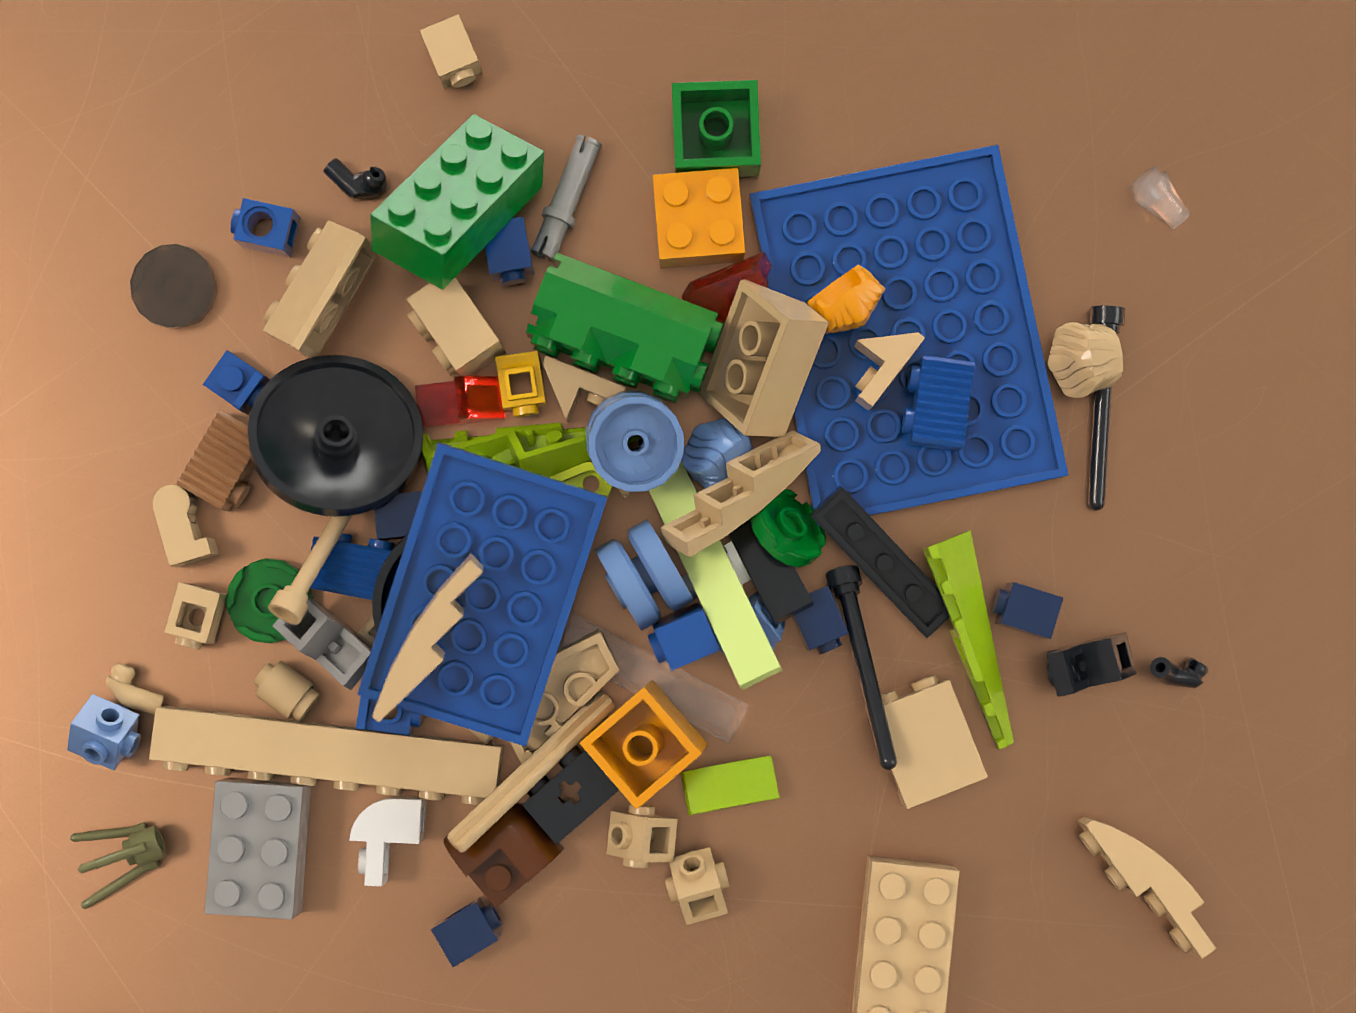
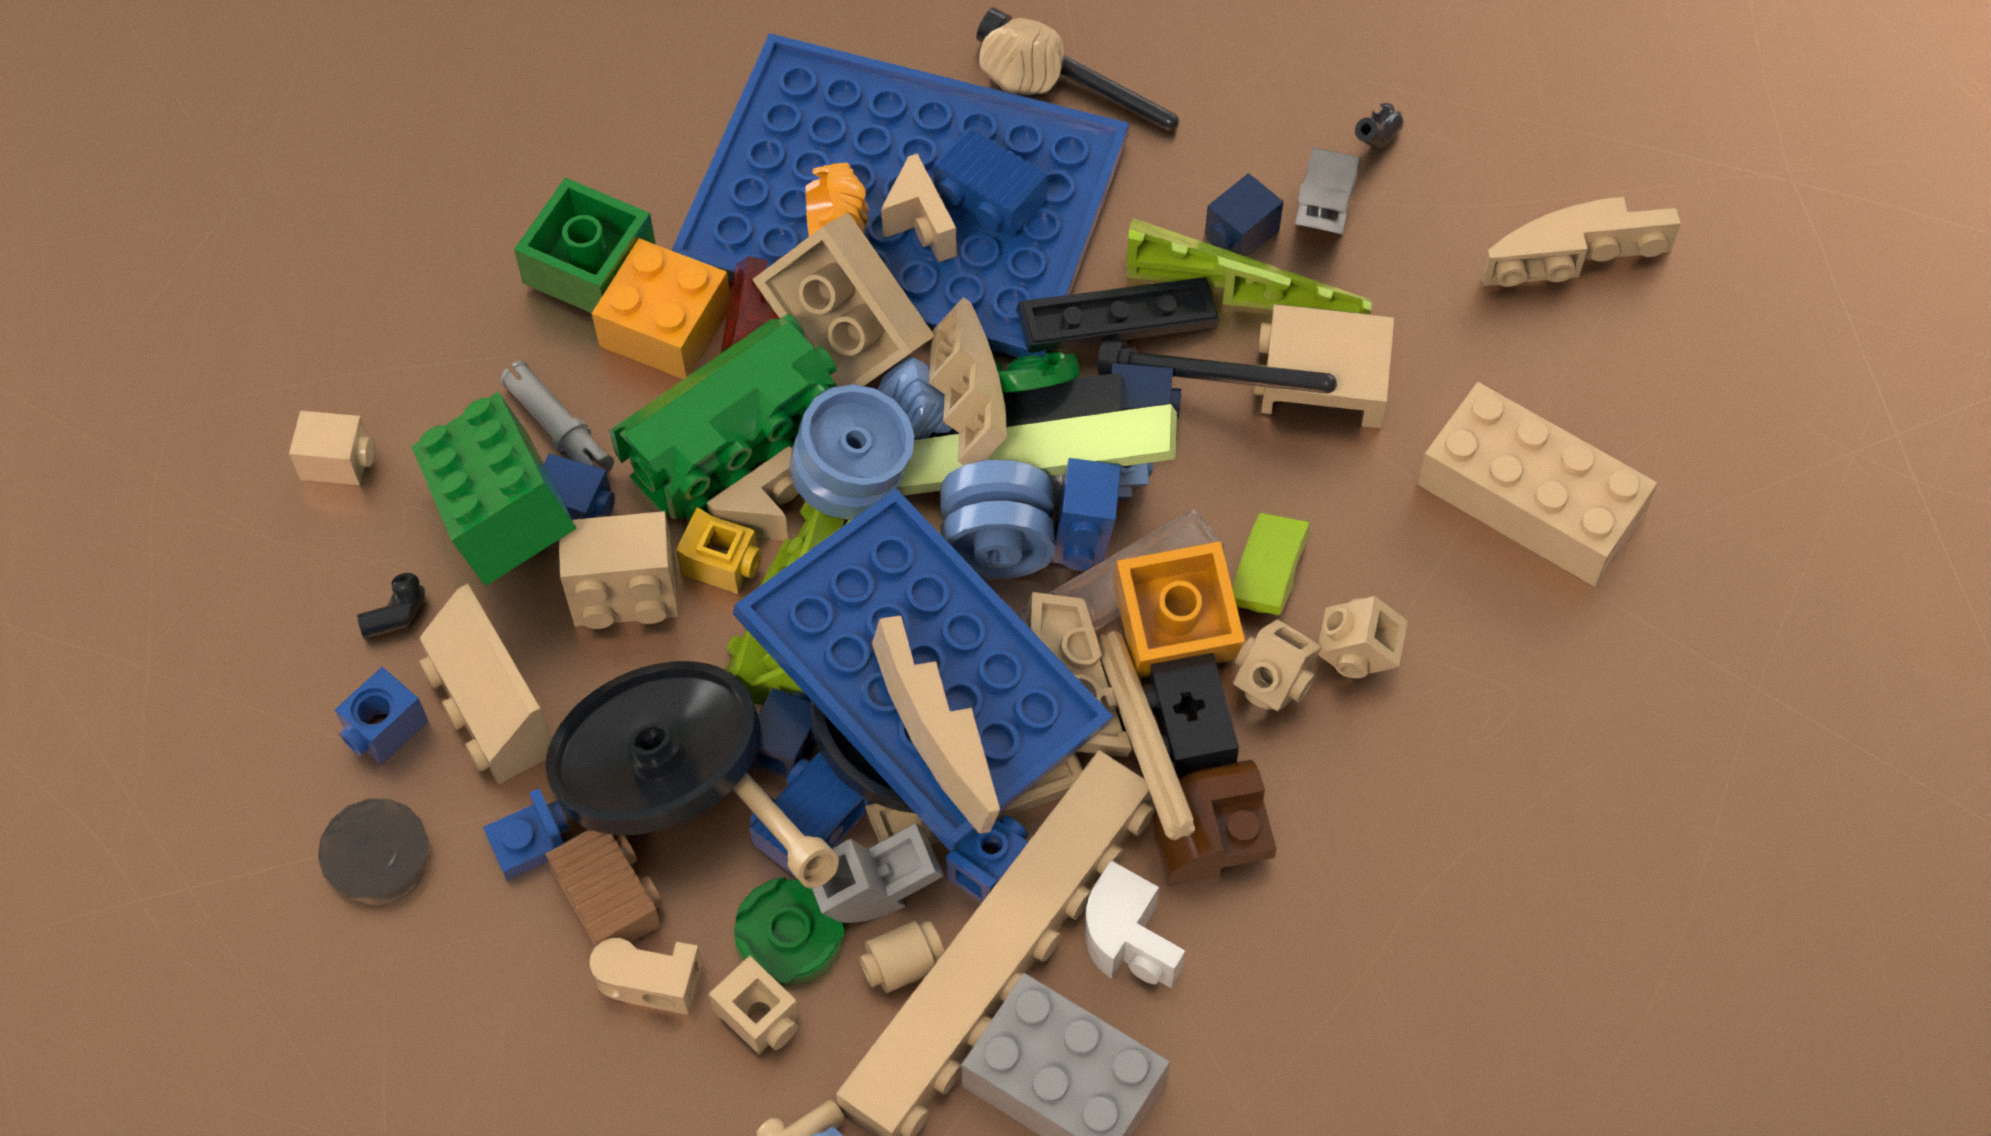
camera: 60 degrees left, 25 degrees down
clear red slope [415,376,506,429] -> none
dark blue brick [431,897,503,967] -> none

